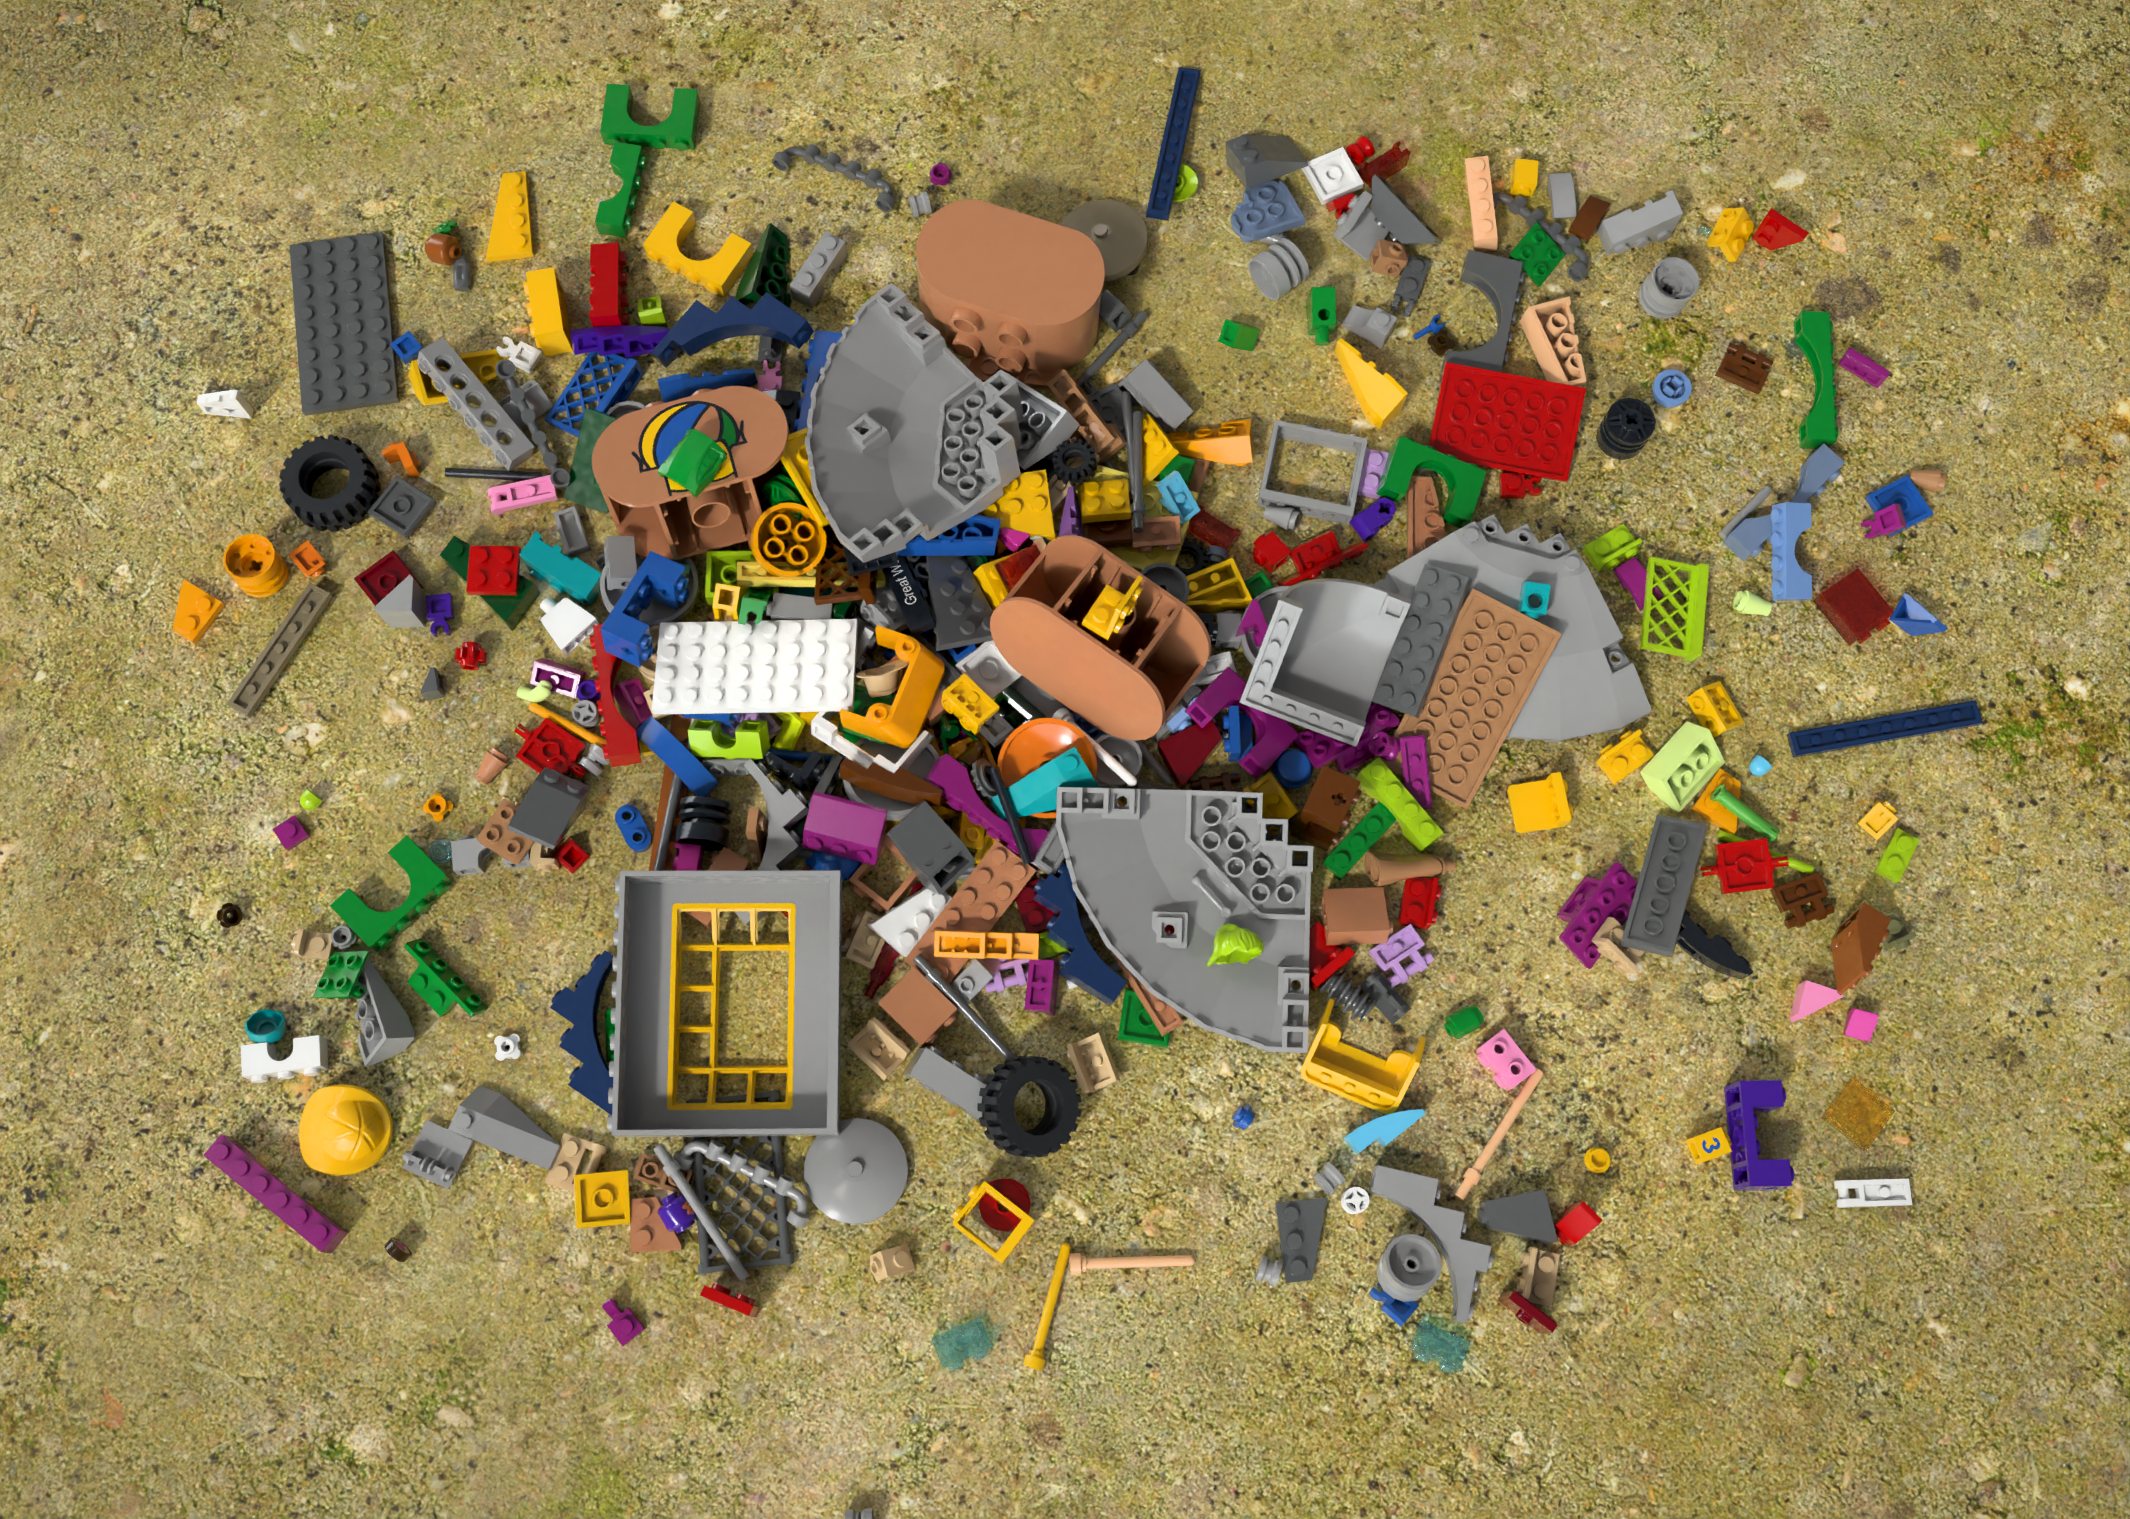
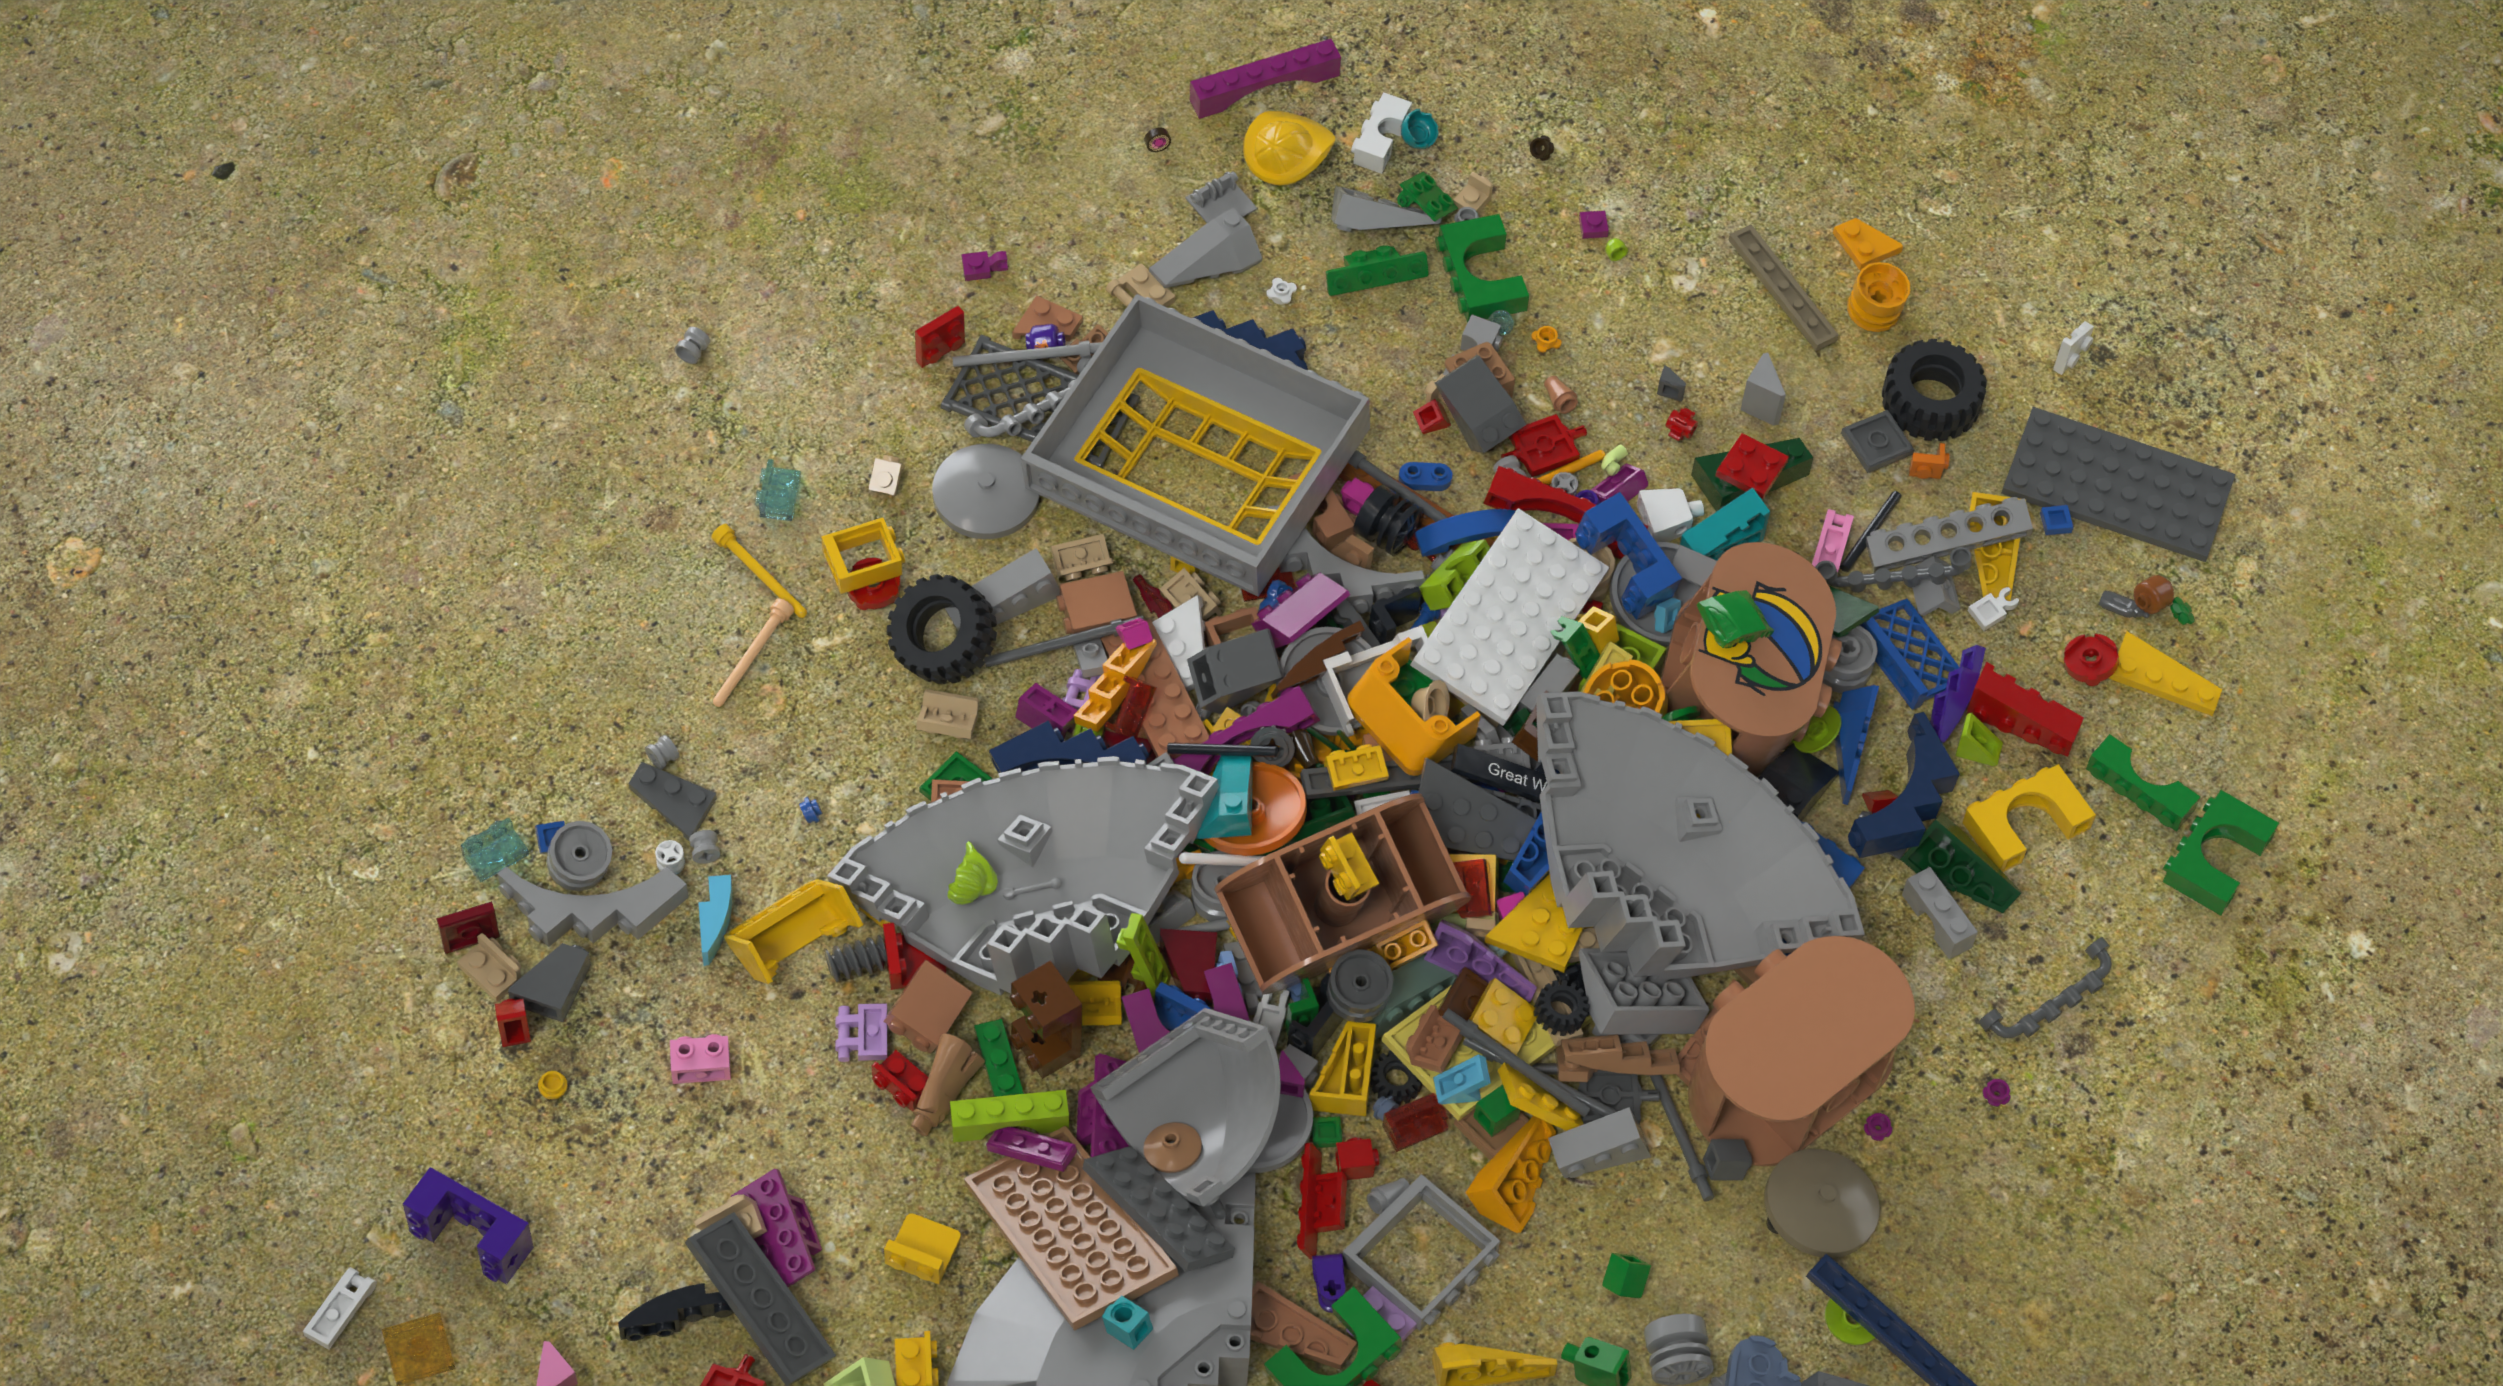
camera: 120 degrees right, 15 degrees down
orange bracket [288,540,327,579] -> none
dark red plate [354,550,424,606] -> none
dark purple plate [426,593,454,637] -> none
yellow brick [523,267,573,357] -> none
yellow plate [573,1170,630,1229] -> none
bright pink plate [757,360,783,391] -> none
light grey wheel [908,191,932,218] -> none
blue piece [1272,749,1313,789] -> none
dark grey hinge [1361,970,1411,1025] -> none
magenta wheel [1369,732,1400,761] -> none
green brick [1444,1005,1484,1039] -> none
light nougat bar [1454,1068,1544,1201] -> none
yellow brick [1686,1127,1732,1164] -> none
none -> clear red hinge [1105,675,1157,739]
none -> dark pink slope [1115,618,1153,649]
none -> lime hinge [1116,913,1171,998]
none -> medium nougat dish [1143,1122,1202,1173]
none -> red slope [1862,790,1898,814]
none -> red plate [2064,634,2119,686]

